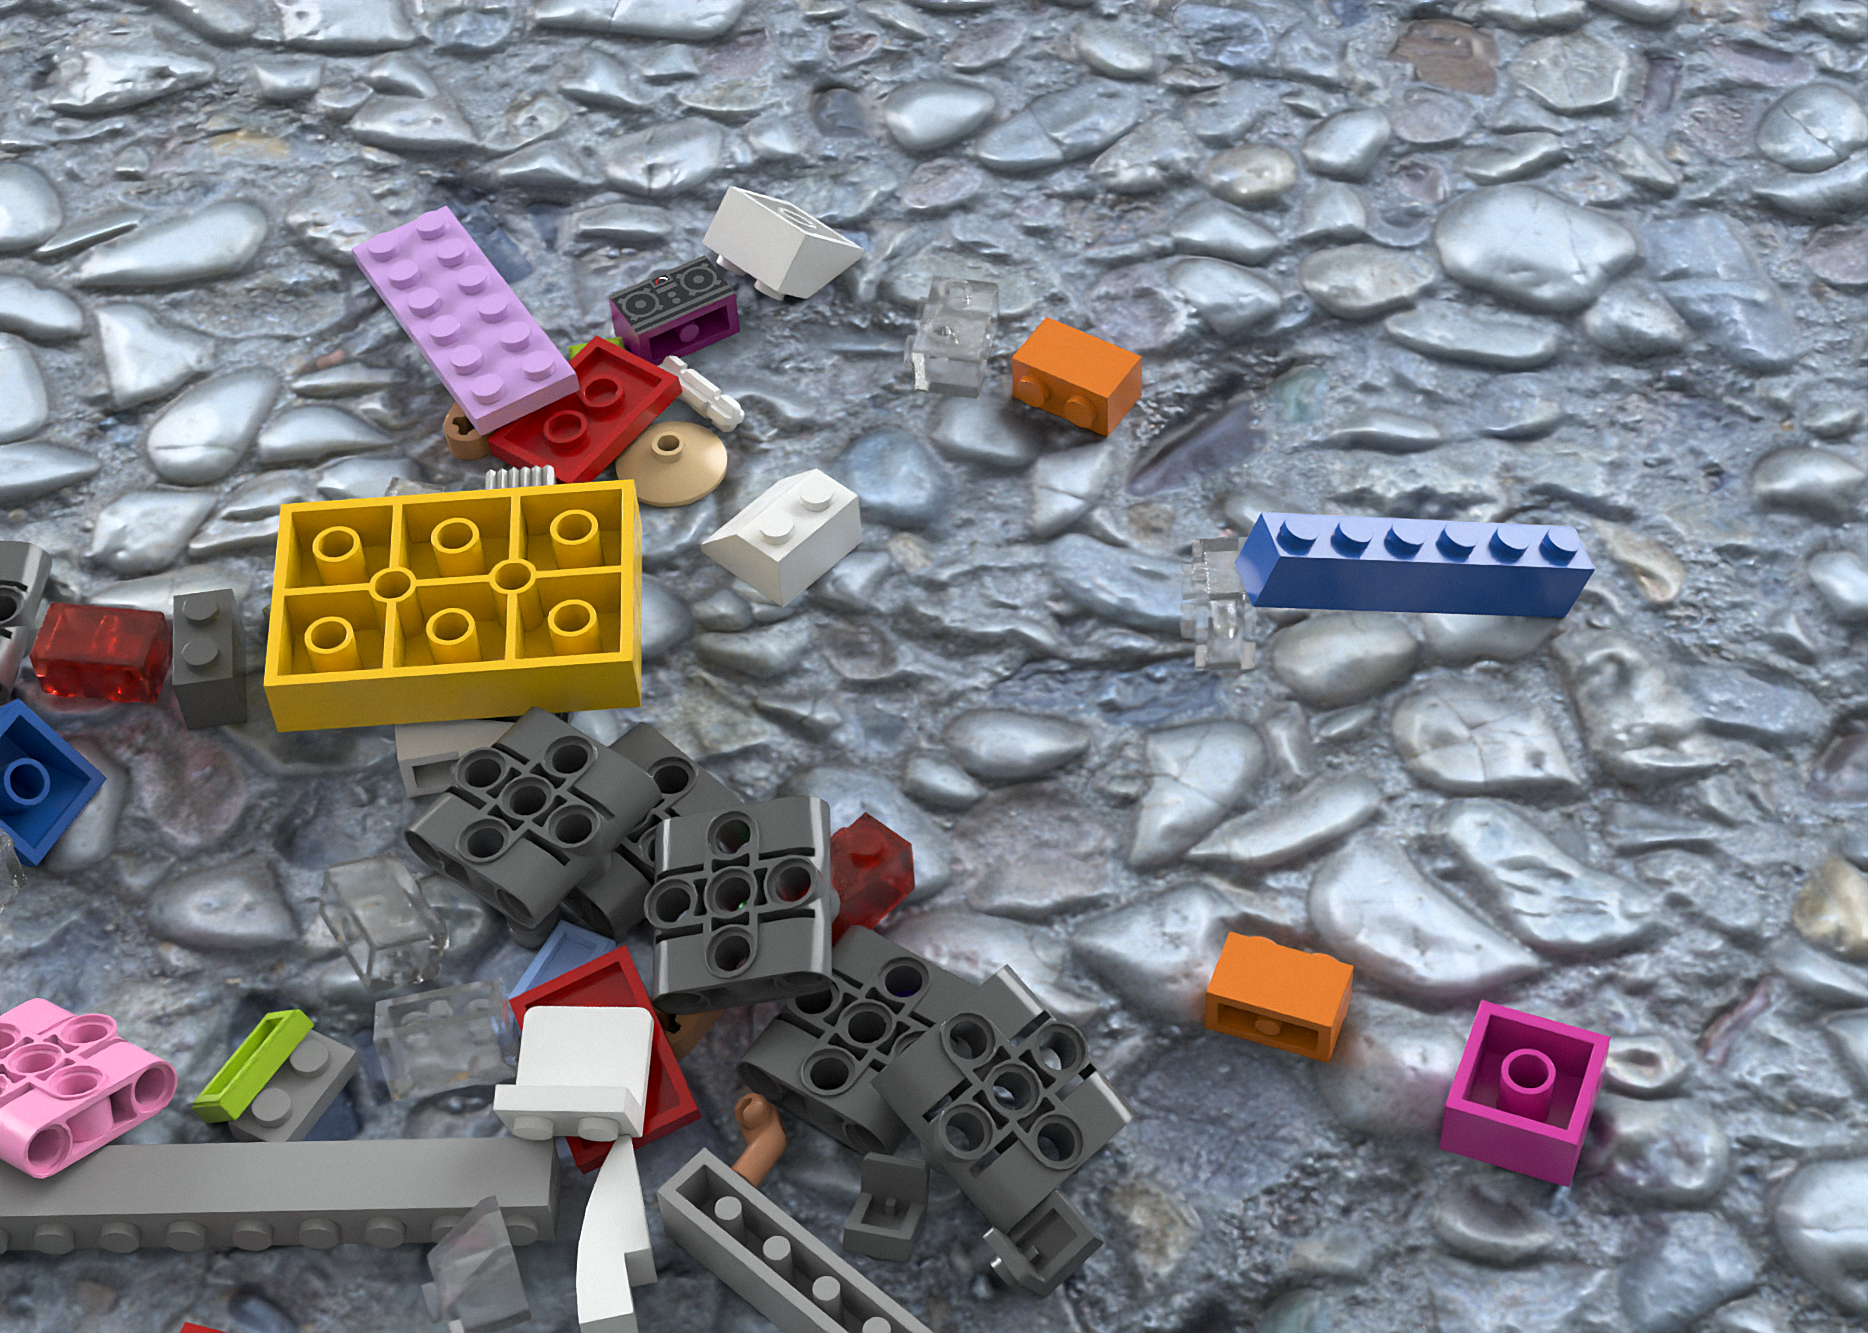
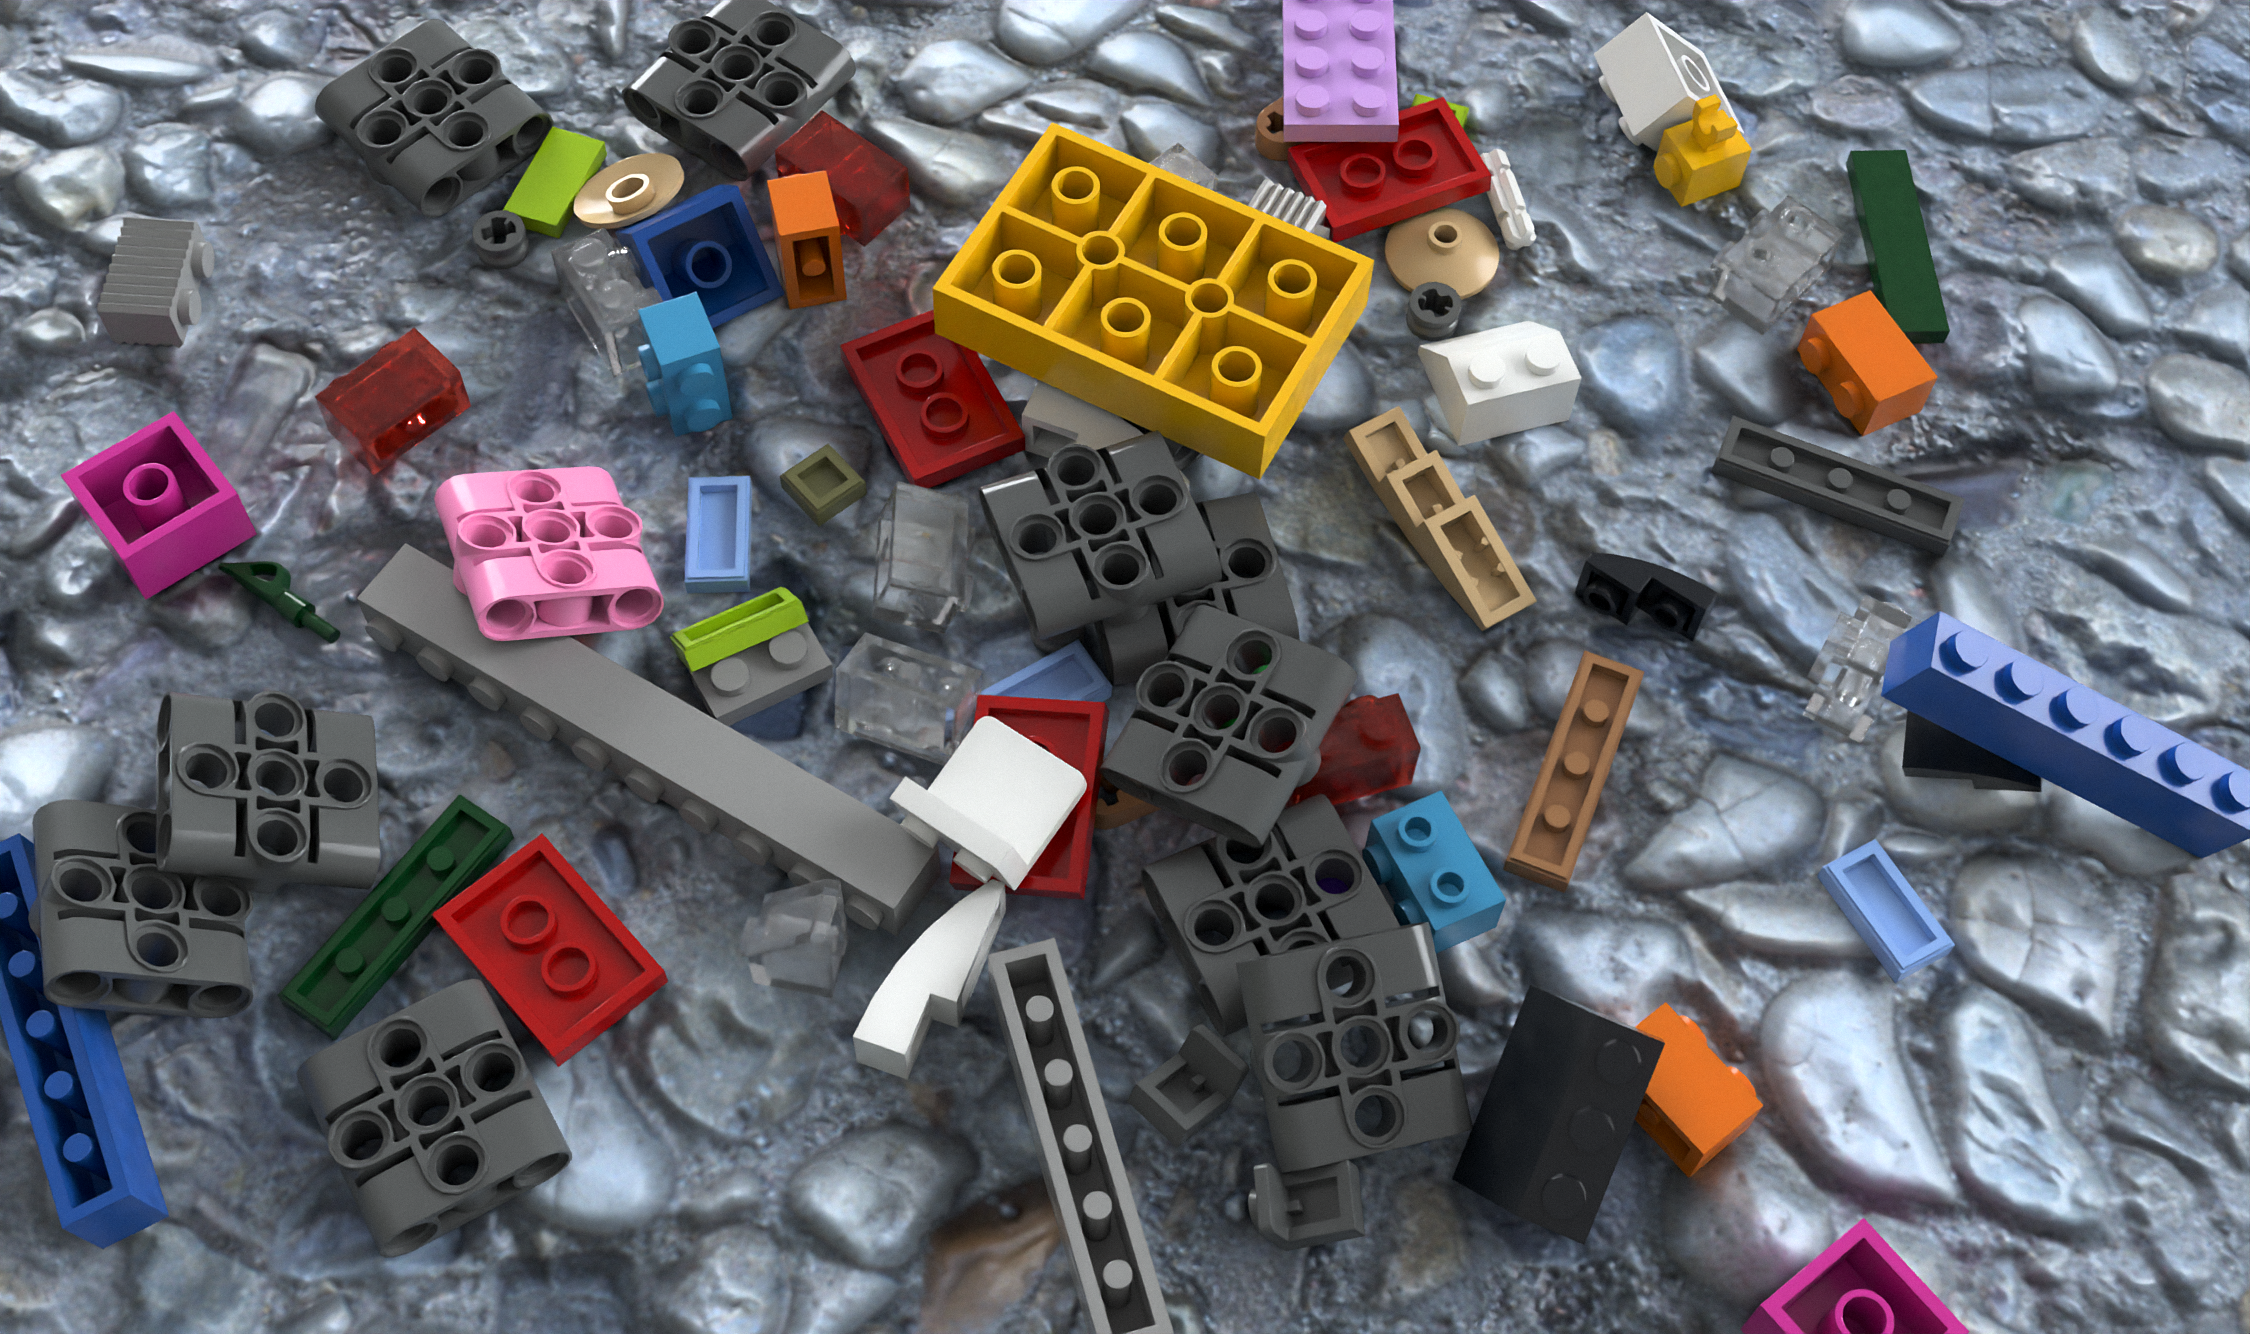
camera: 25 degrees right, 10 degrees up
dark grey brick [173,588,247,730] -> none
brick [609,255,740,366] -> none
nougat arm [731,1093,788,1189] -> none
none -> dark azure brick [637,292,733,437]
none -> light blue tile [684,476,752,593]
none -> orange brick [767,170,847,310]
none -> olive tile [780,444,867,527]
none -> red plate [840,309,1025,494]
none -> tan slope [1343,406,1537,631]
none -> dark azure brick [1362,790,1506,954]
none -> dark grey bush [1406,282,1462,341]
none -> black slope [1452,984,1665,1245]
none -> medium nougat tile [1503,650,1644,893]
none -> black slope [1575,552,1719,642]
none -> yellow brick [1653,94,1752,207]
none -> dark grey tile [1711,416,1965,557]
none -> light blue tile [1817,839,1955,983]
none -> dark green tile [1846,150,1950,344]
none -> black slope [1902,710,2043,792]

